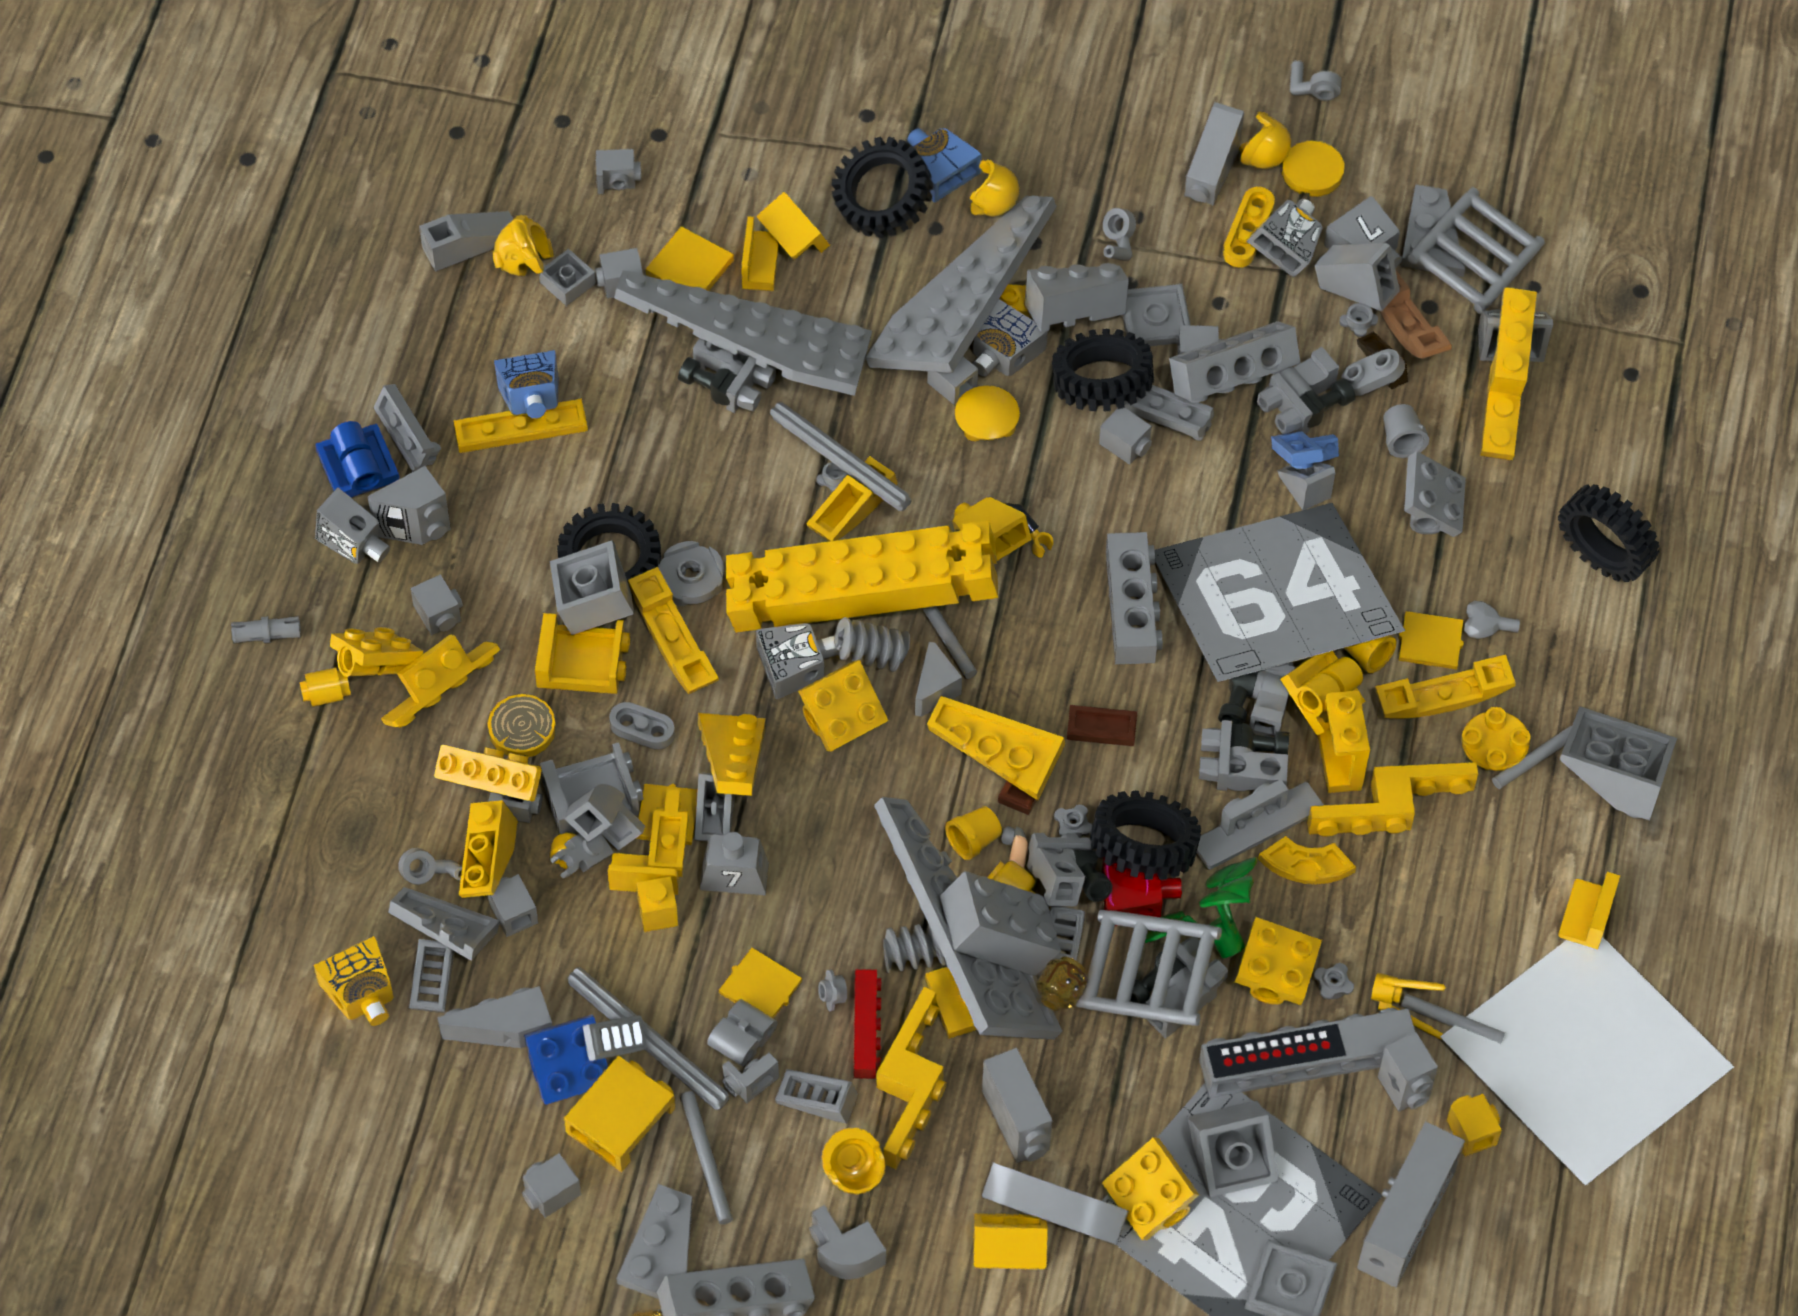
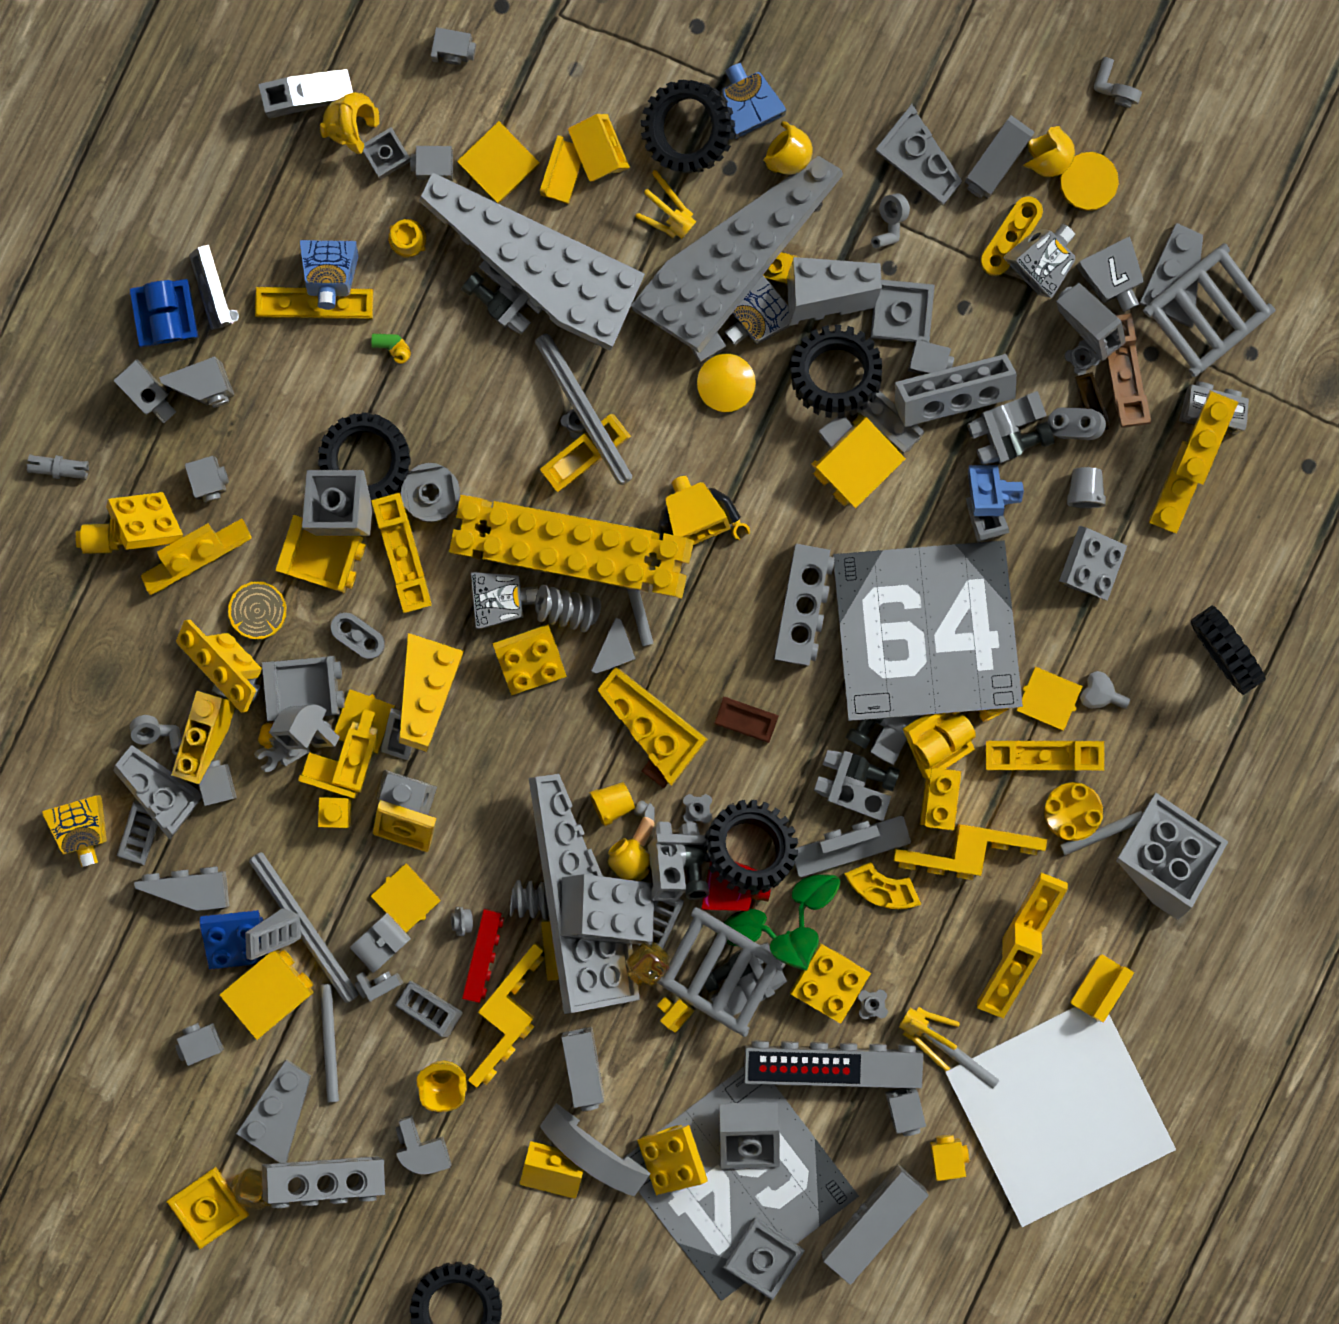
camera: 15 degrees right, 30 degrees up
none -> arm [371,333,411,364]
none -> yellow plate [373,800,437,852]
none -> yellow piece [388,219,426,258]
none -> yellow plant [635,170,697,239]
none -> yellow tile [657,997,695,1033]
none -> yellow panel [811,415,906,508]
none -> light grey wing [875,104,962,205]
none -> yellow bracket [977,872,1068,1019]

